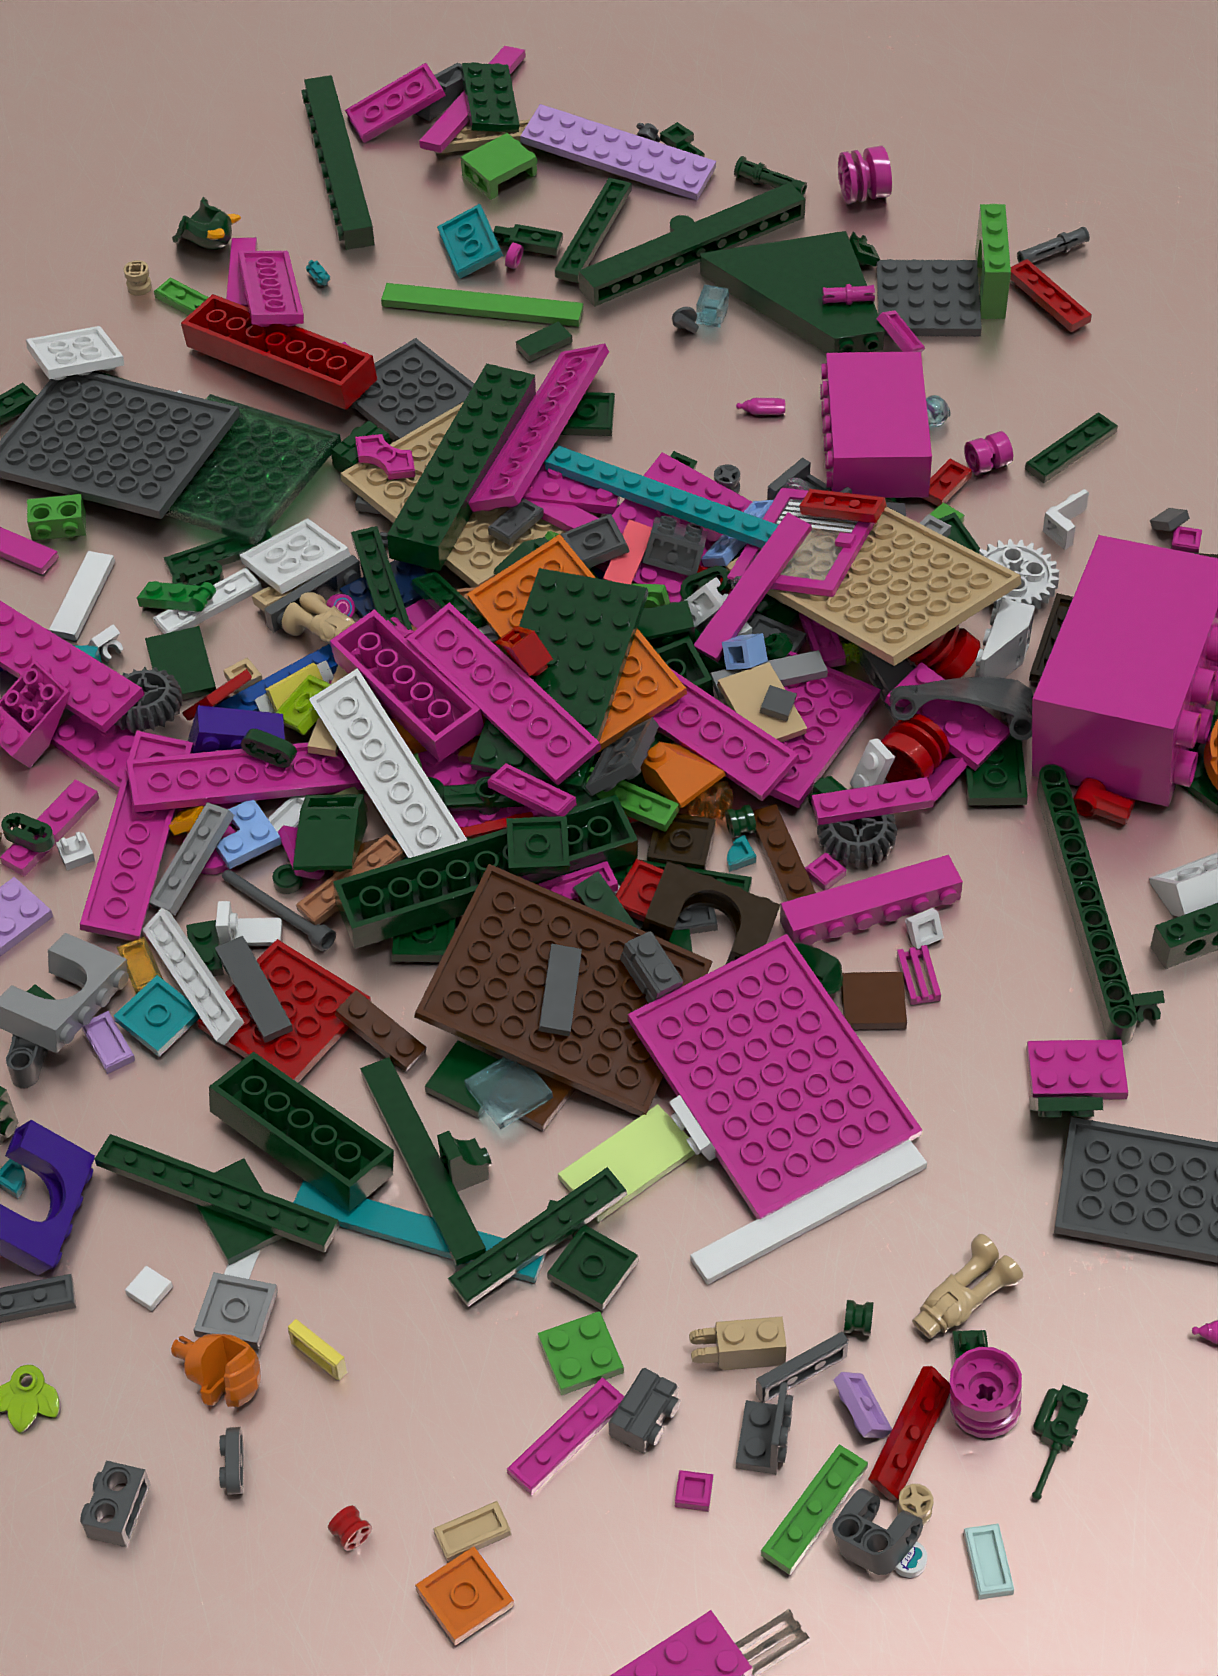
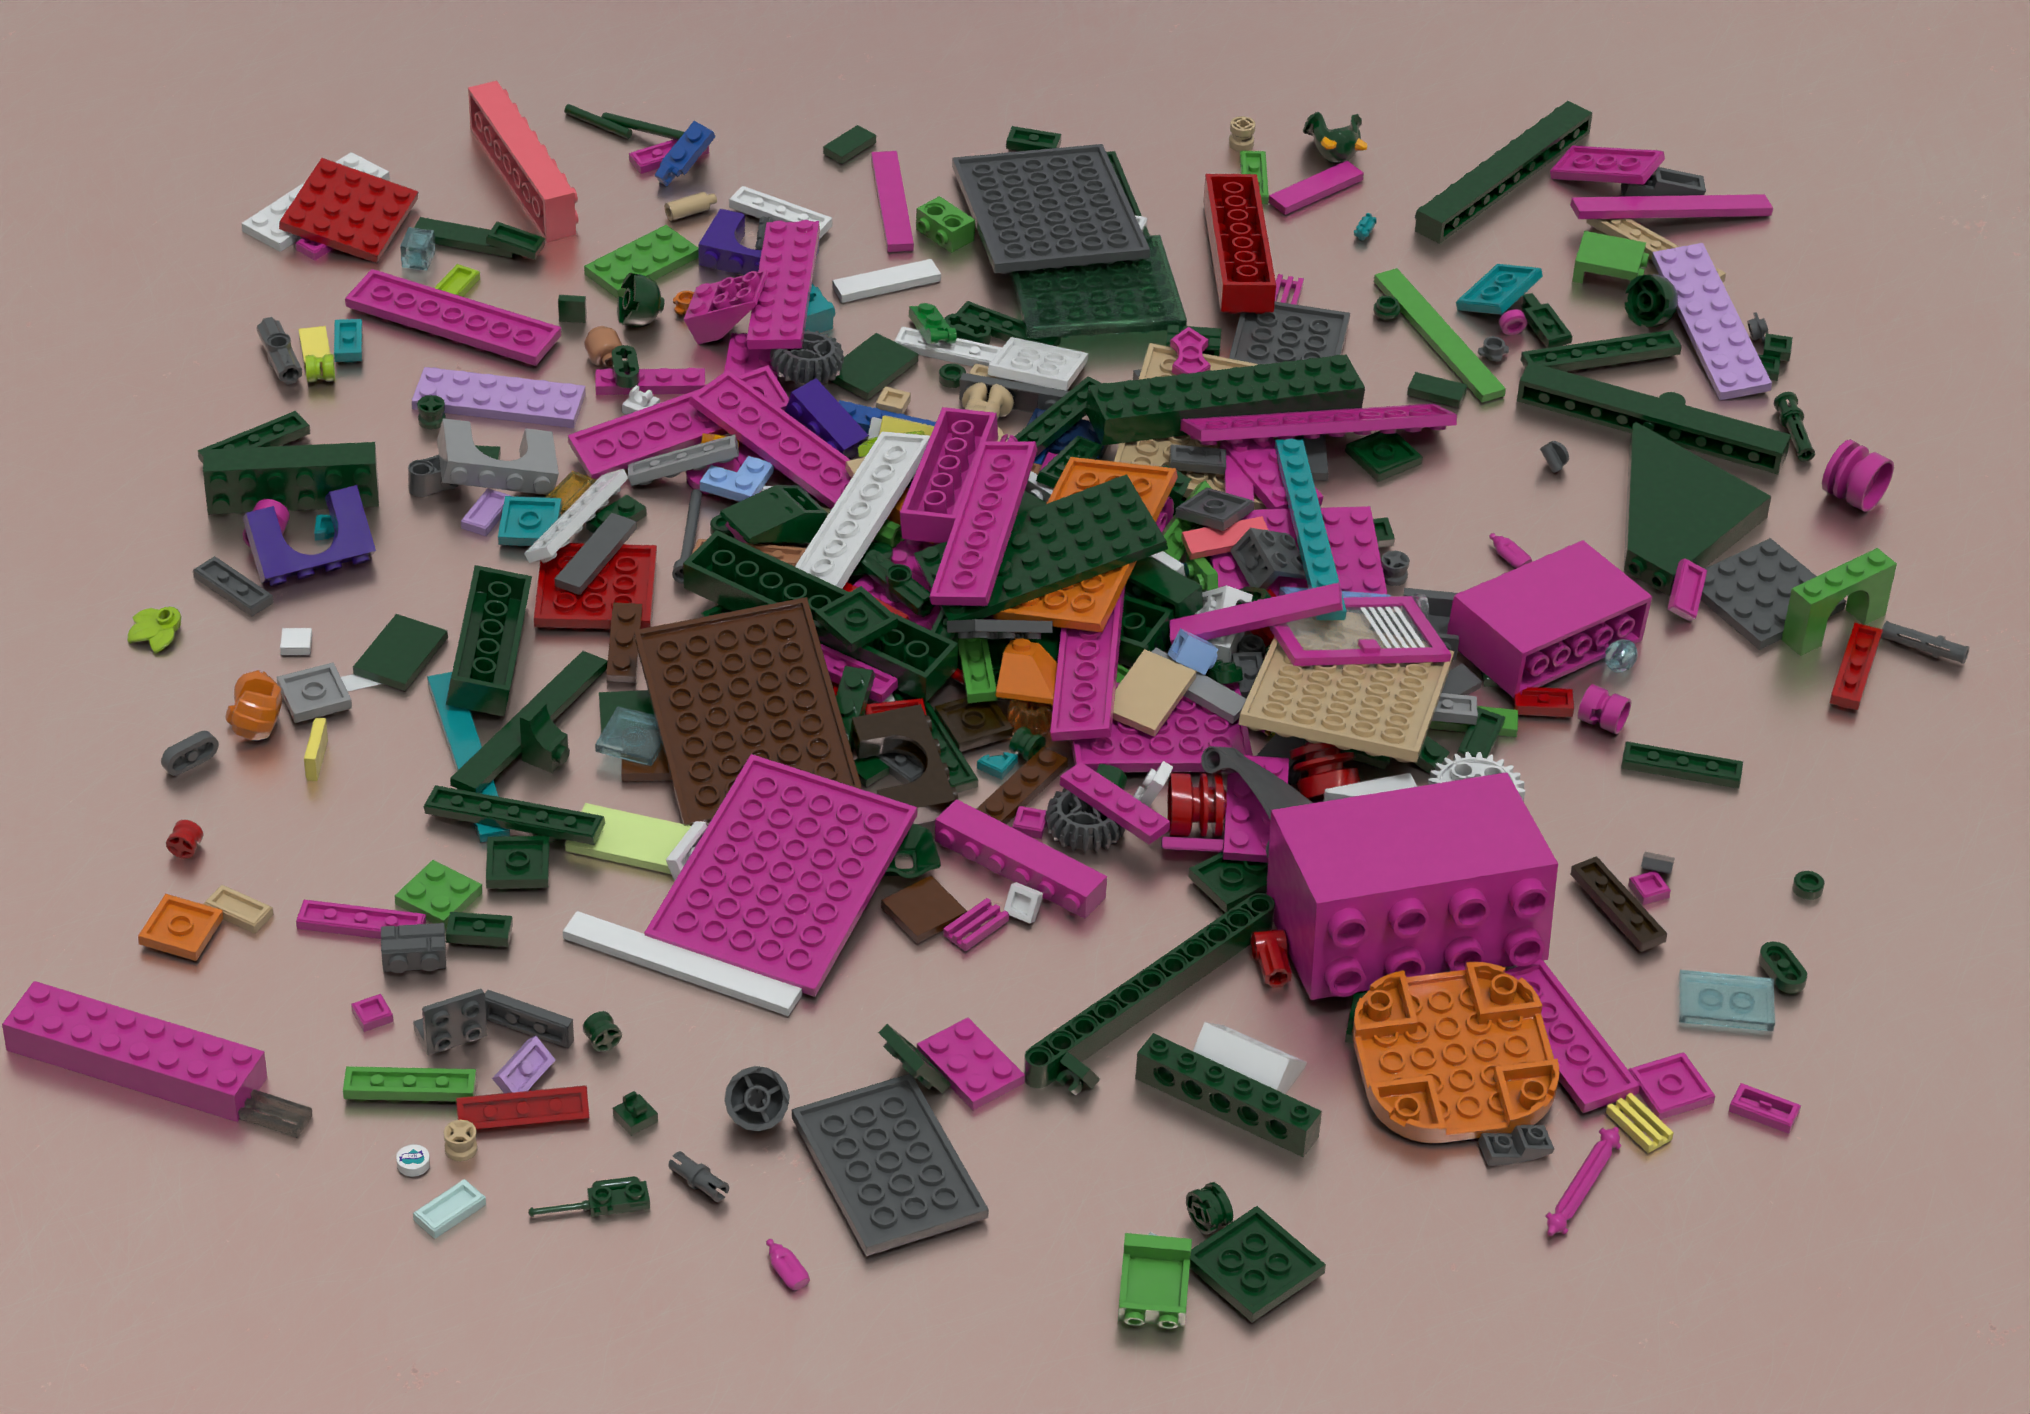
camera: 50 degrees right, 10 degrees down
white plate [26,326,124,380] -> none
dark grey brick [80,1460,150,1547] -> none
white tile [88,624,123,662] -> none
dark green plate [94,1134,340,1253] -> none
red tile [182,669,252,721] -> none
white bracket [216,901,282,946] -> none
dark pink plate [238,251,304,327] -> none
beam [241,729,297,768] -> none
dark pink tile [326,594,355,617] -> none
dark green plate [461,62,520,132] -> none
dark pink tile [488,763,577,817] -> none
red slope [494,626,553,676] -> none
dark grey tile [538,944,582,1036] -> none
dark grey brick [620,931,684,1003] -> none
tan hinge [689,1316,787,1370] -> none
clear light blue brick [696,284,729,328] -> none
dark grey tile [760,685,797,721] -> none
red plate [799,489,887,523] -> none
dark pink pin [822,284,875,305] -> none
dark grey piece [833,1488,923,1575] -> none
dark green plate [849,231,880,267] -> none
tan piece [912,1234,1024,1339] -> none
dark pink wheel [950,1347,1022,1438] -> none
white bracket [1043,489,1089,550] -> none
none -> dark green plate [446,912,513,947]
none -> dark grey pin [668,1151,729,1202]
none -> dark grey cylinder [724,1066,790,1131]
none -> dark green tile [939,363,966,388]
none -> dark green plate [1373,296,1400,320]
none -> dark grey plate [1478,336,1509,361]
none -> dark green cylinder [1624,274,1678,327]

